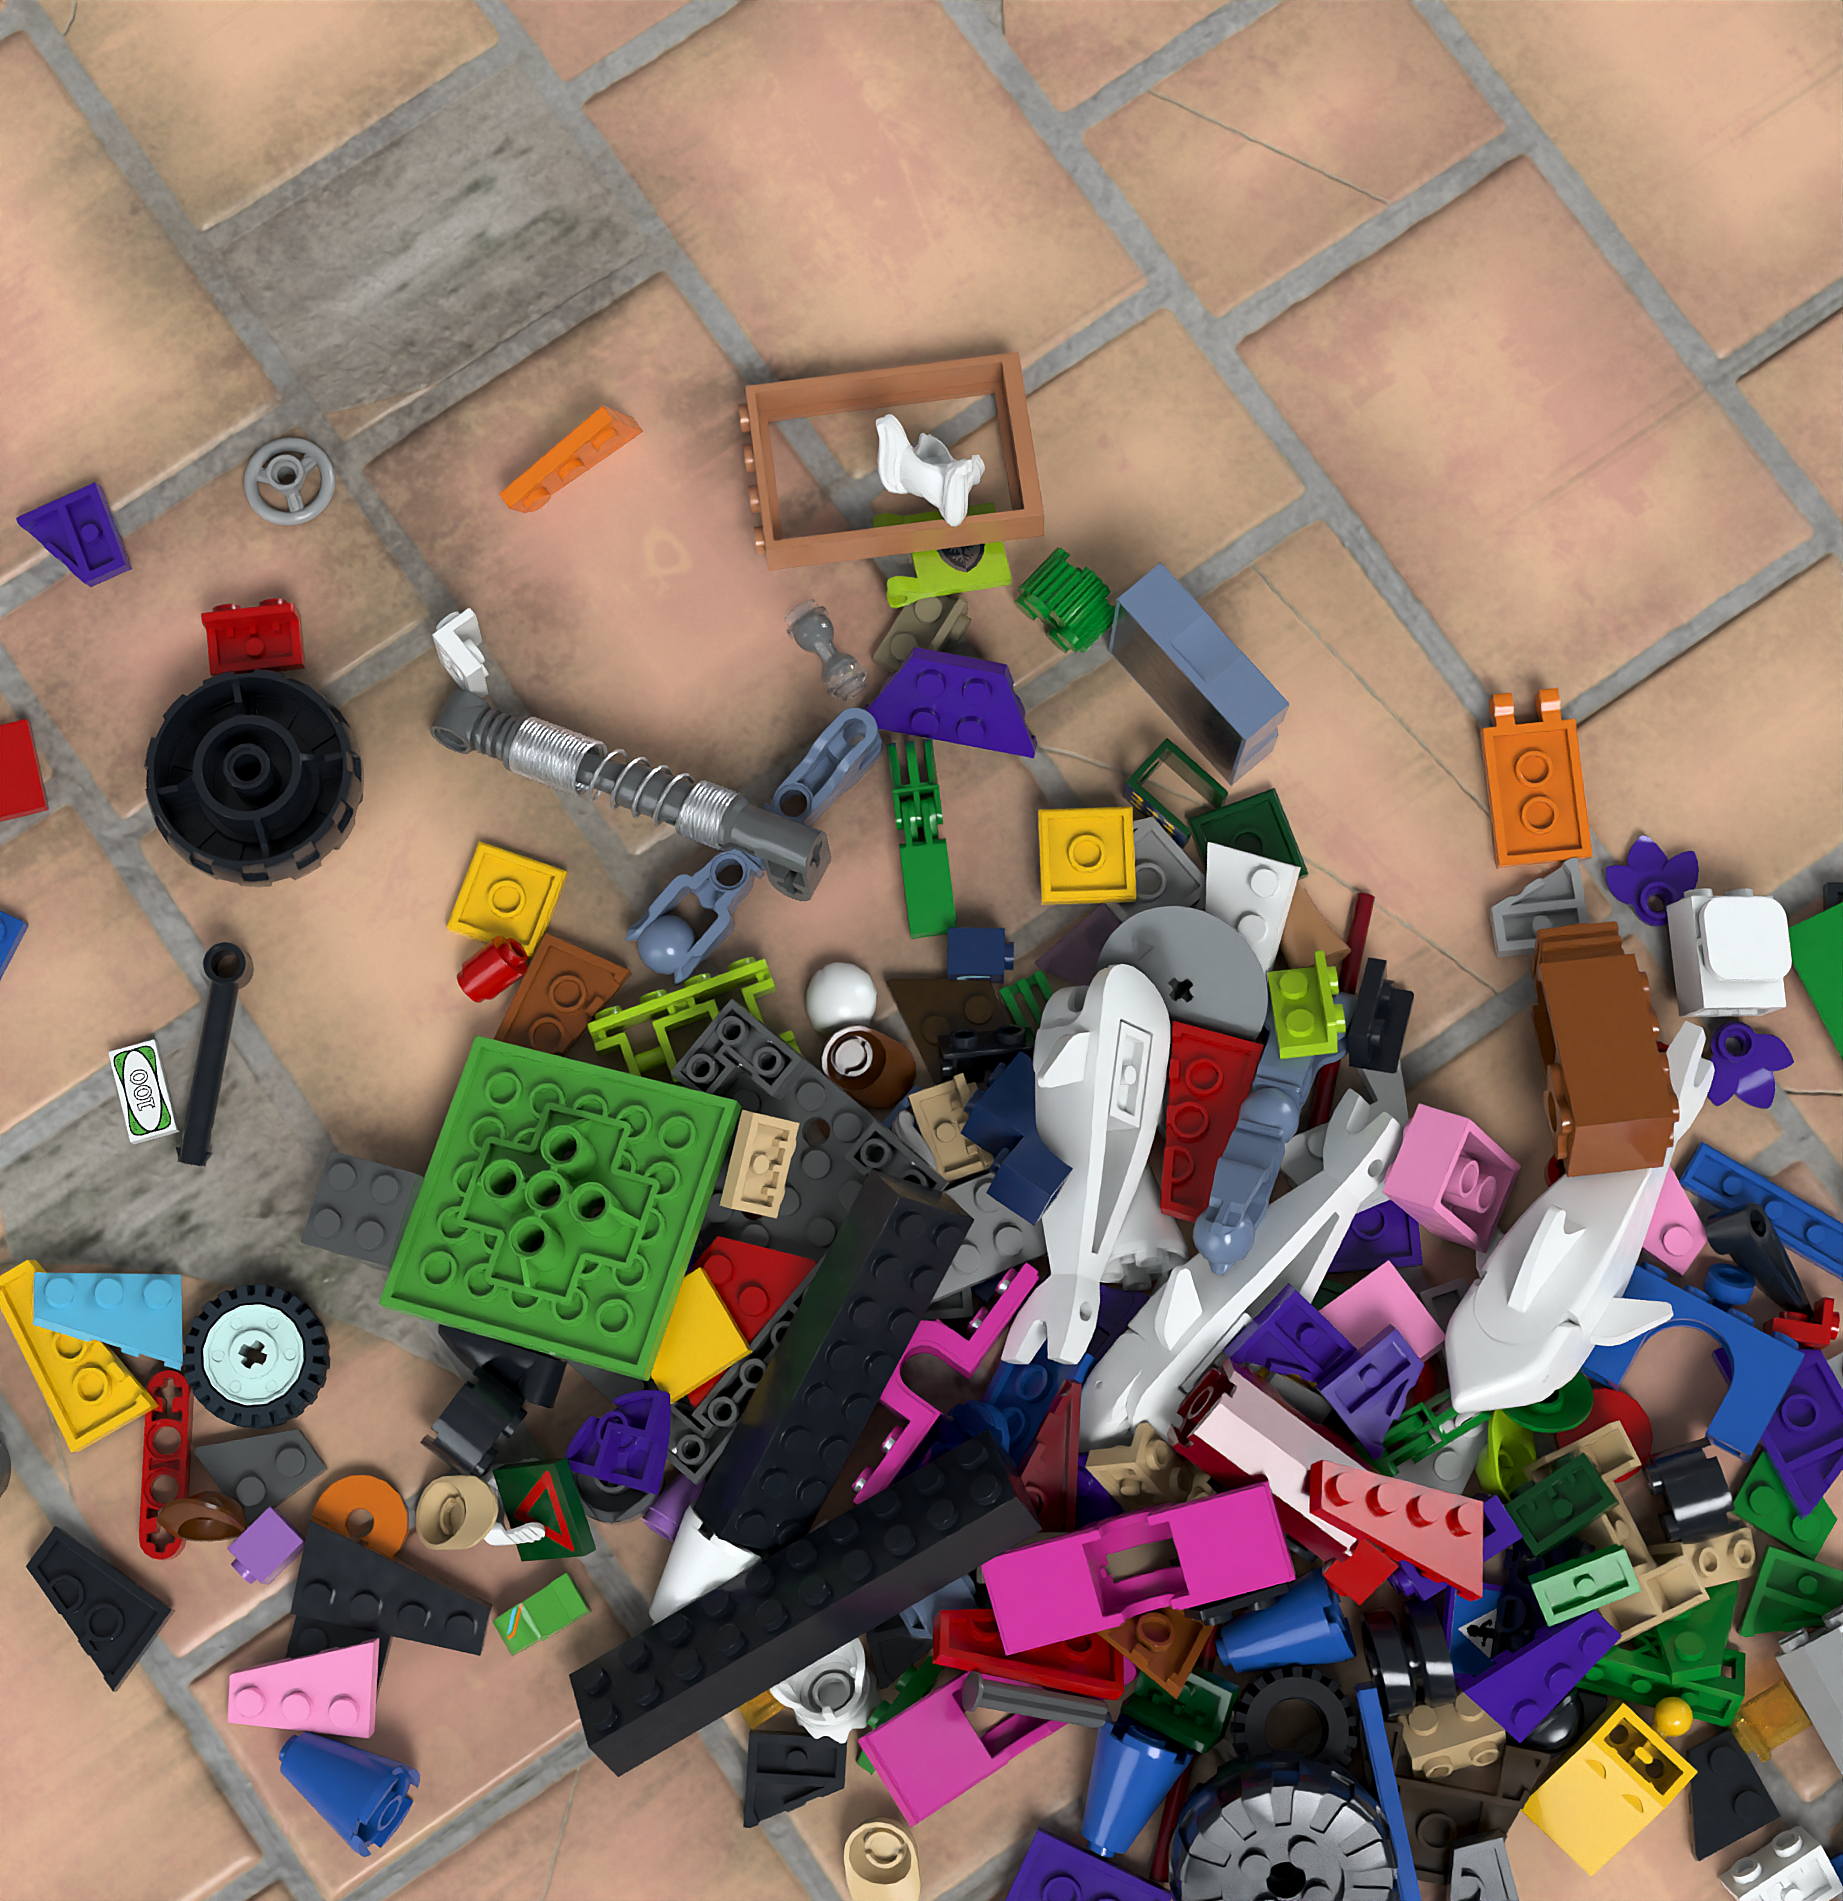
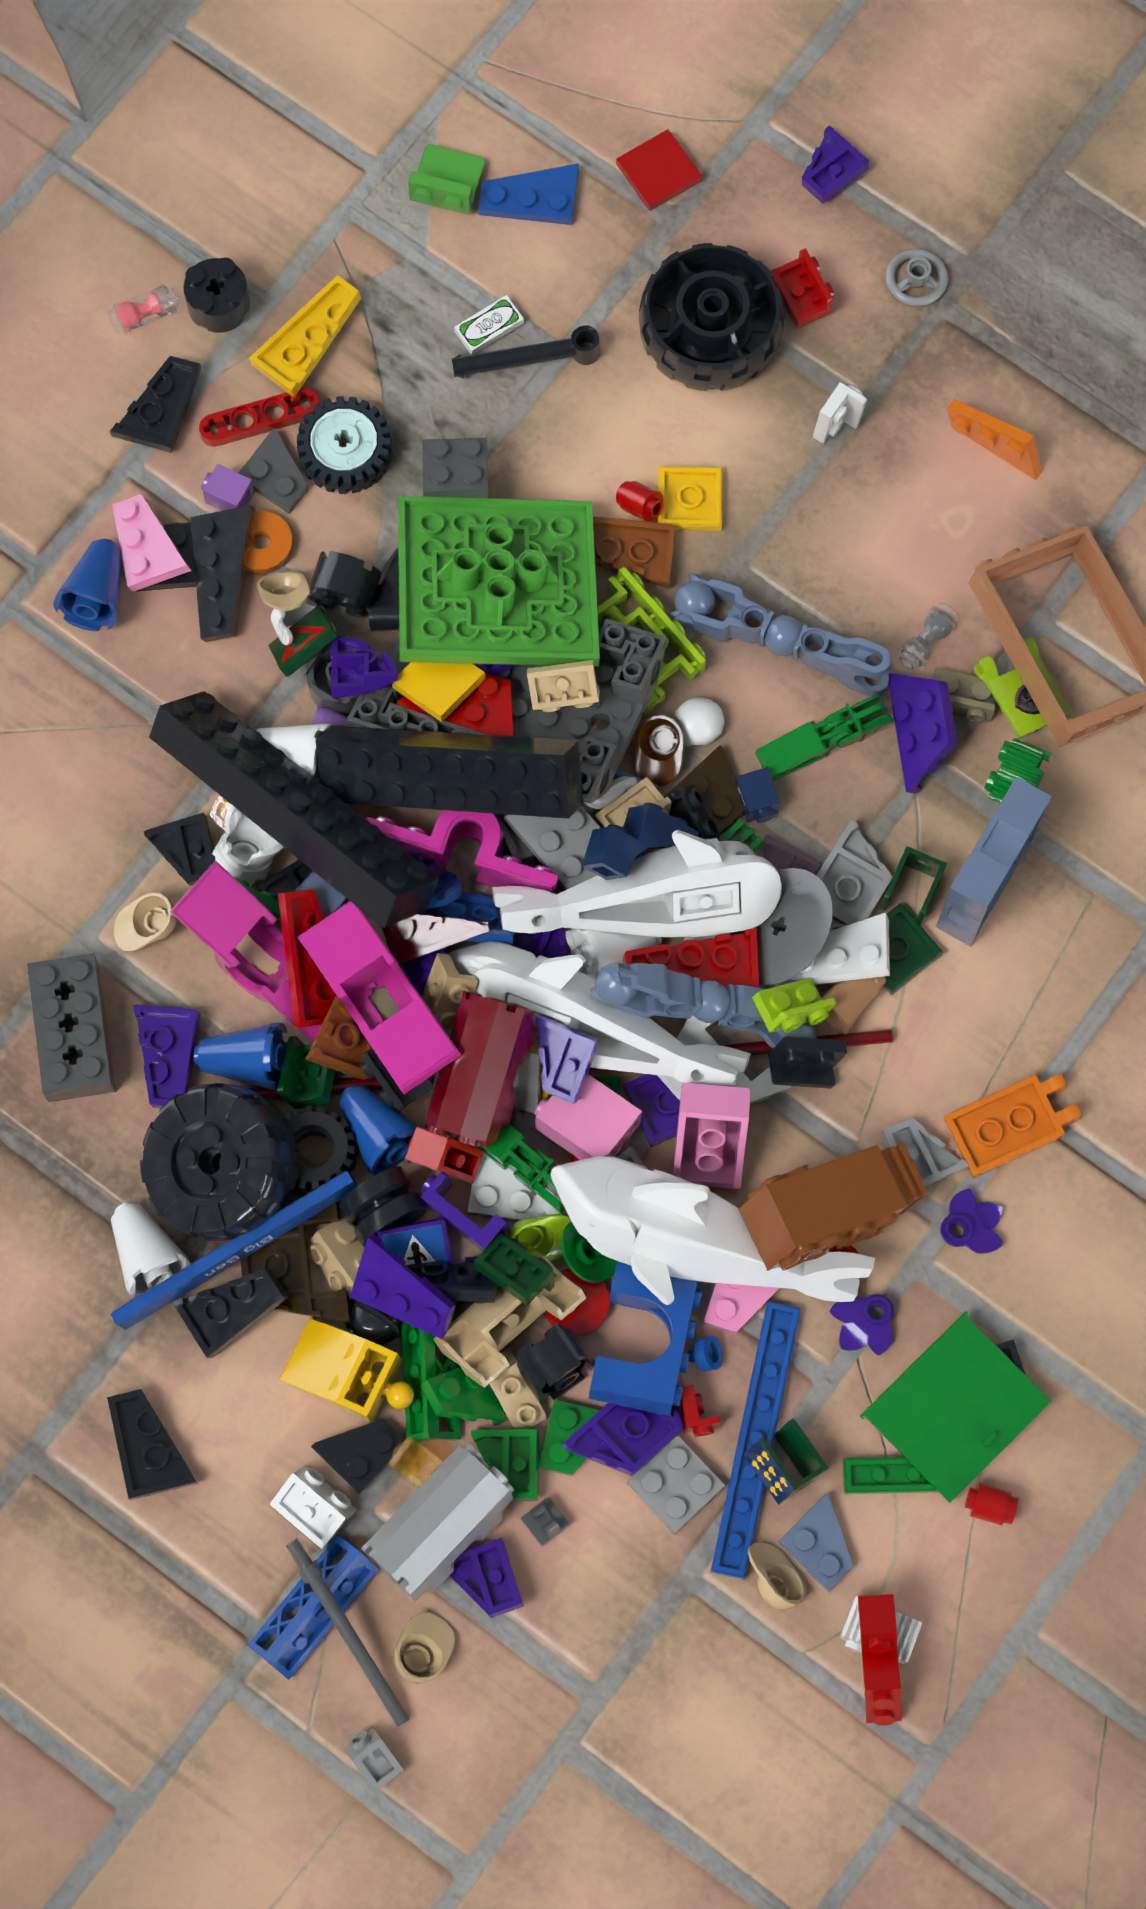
camera: 70 degrees right, 5 degrees down
medium azure wing [33,1272,183,1371] -> none
reddish brown cap [157,1491,247,1542] -> none
dark grey piece [430,689,832,901] -> none
bright green leg [493,1573,592,1656] -> none
white hair [876,414,985,527] -> none
dark grey axle [962,1671,1108,1728] -> none
yellow tile [1038,806,1136,905] -> none
wing [1309,1460,1483,1602] -> none
dark purple wing [1315,1324,1424,1461] -> none
plate [1528,1543,1642,1627] -> none
white brick [1666,888,1792,1017] -> none
black piece [1705,1202,1814,1322] -> none

